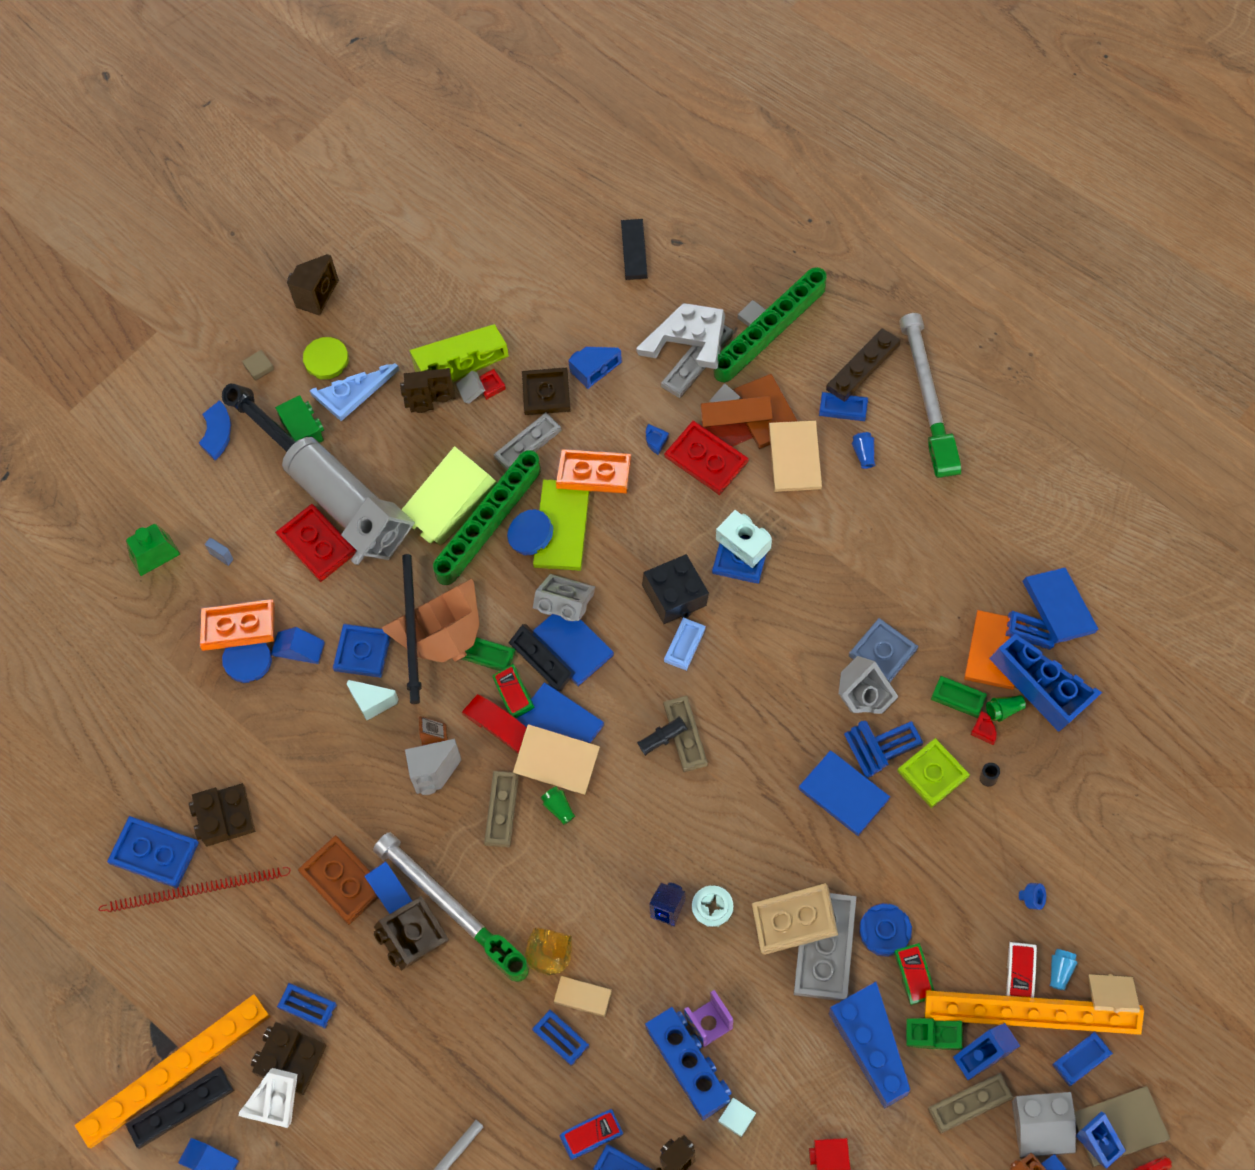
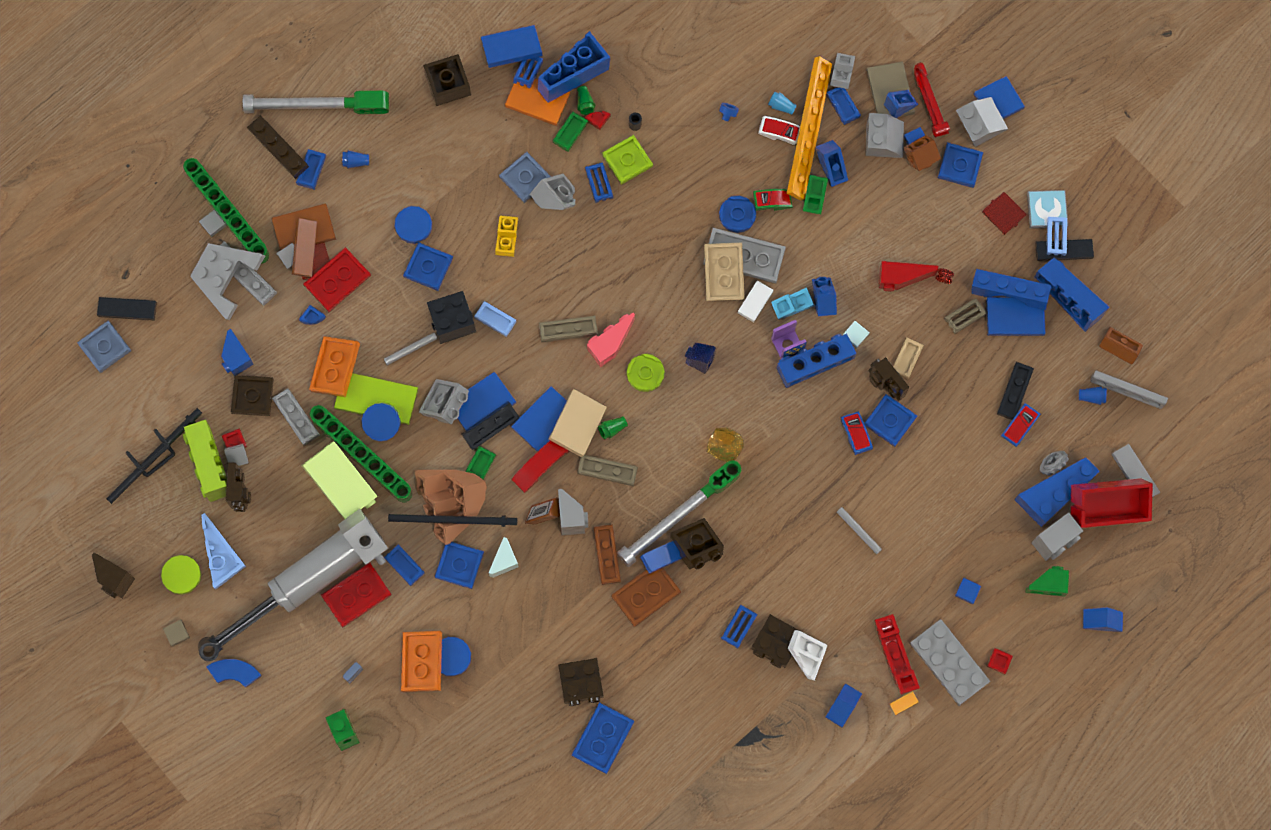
camera: 90 degrees left, 10 degrees up
light orange plate [74,994,270,1149] -> none
red piece [98,867,291,912] -> none
black tile [125,1066,234,1149] -> none
blue slope [271,627,325,664] -> none
green brick [275,395,324,443] -> none
slope [492,664,535,719] -> none
blue tile [532,1010,589,1066] -> none
tan tile [554,976,612,1017] -> none
black pin [637,716,688,756] -> none
light aqua gear [692,886,733,927] -> none
light aqua brick [716,510,772,568] -> none
tan tile [769,421,822,492] -> none
blue tile [798,750,890,836] -> none
blue wedge [829,982,910,1109] -> none
blue tile [844,721,889,777] -> none
dark tan tile [928,1073,1014,1134] -> none
tan piece [1088,974,1140,1013] -> none
none -> sand blue tile [77,320,131,373]
none -> black bar [106,408,202,504]
none -> black piece [126,429,175,477]
none -> light grey bar [384,333,437,365]
none -> blue tile [384,544,425,586]
none -> blue tile [395,206,432,244]
none -> dark brown brick [423,54,471,106]
none -> yellow slope [495,216,518,257]
none -> coral slope [587,312,635,367]
none -> dark orange tile [593,524,621,585]
none -> lime tile [627,354,665,392]
none -> white tile [738,281,773,323]
none -> medium azure slope [771,288,815,319]
none -> blue slope [812,277,837,316]
none -> light grey slope [830,53,855,89]

